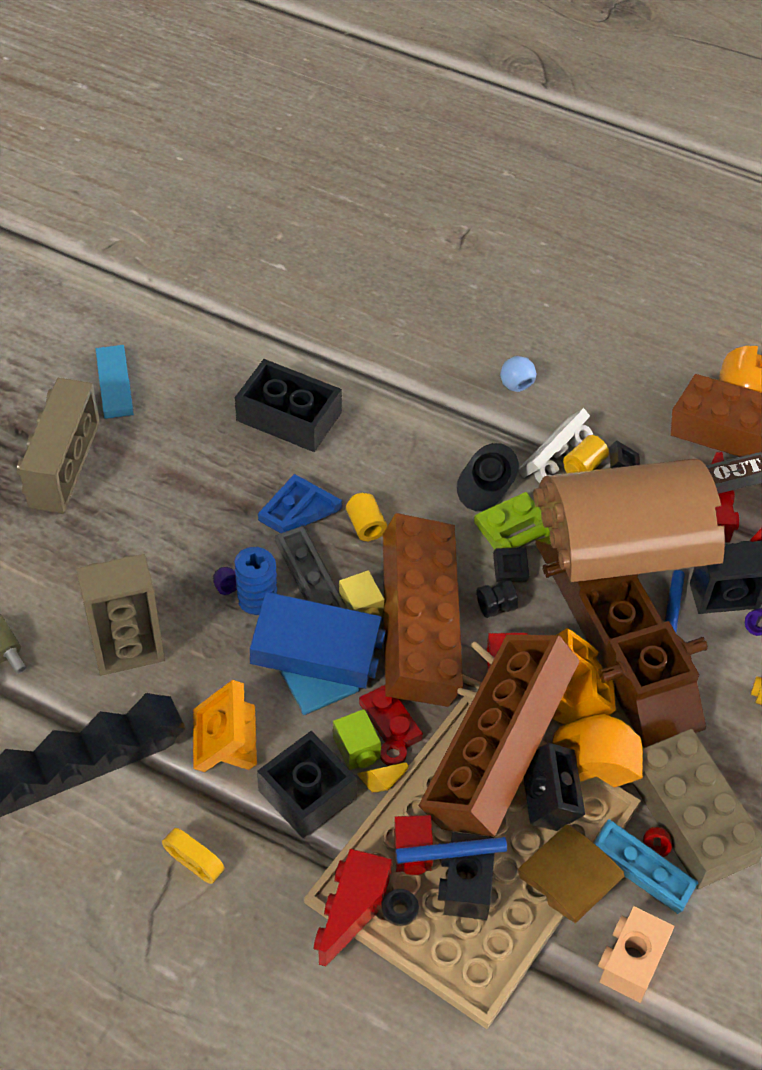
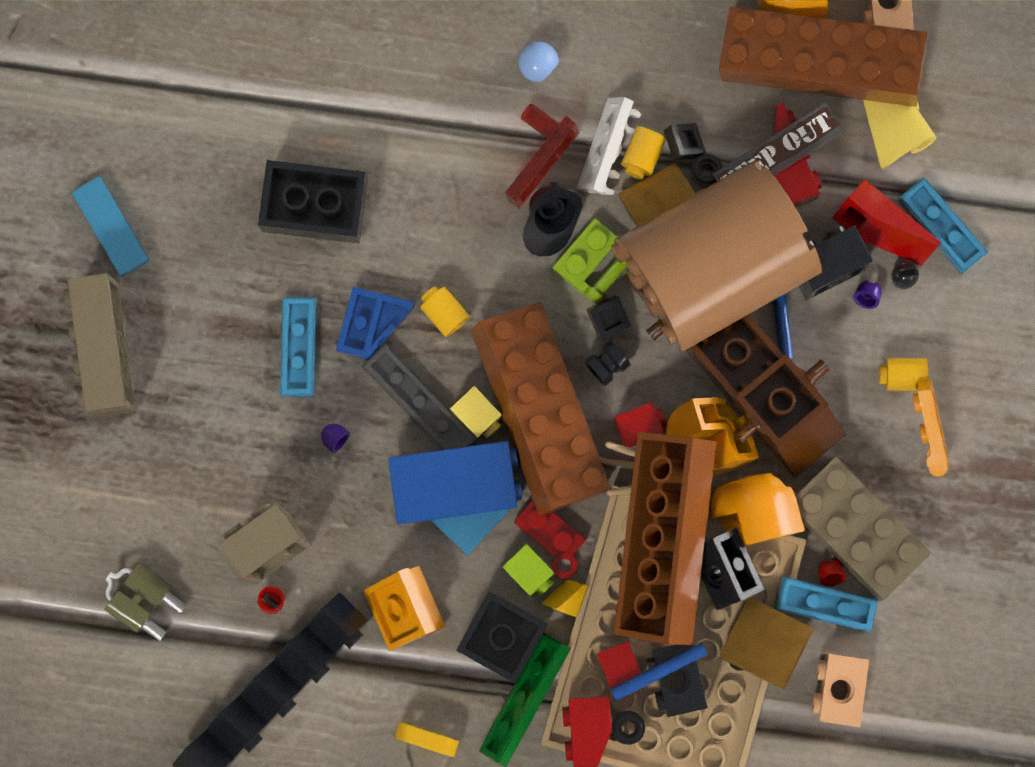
camera: 15 degrees left, 30 degrees up
blue piece [234,547,277,615] -> none
none -> red hinge [257,586,285,615]
none -> dark azure tile [280,297,317,397]
none -> green tile [479,633,571,767]
none -> clear red piece [505,103,579,209]

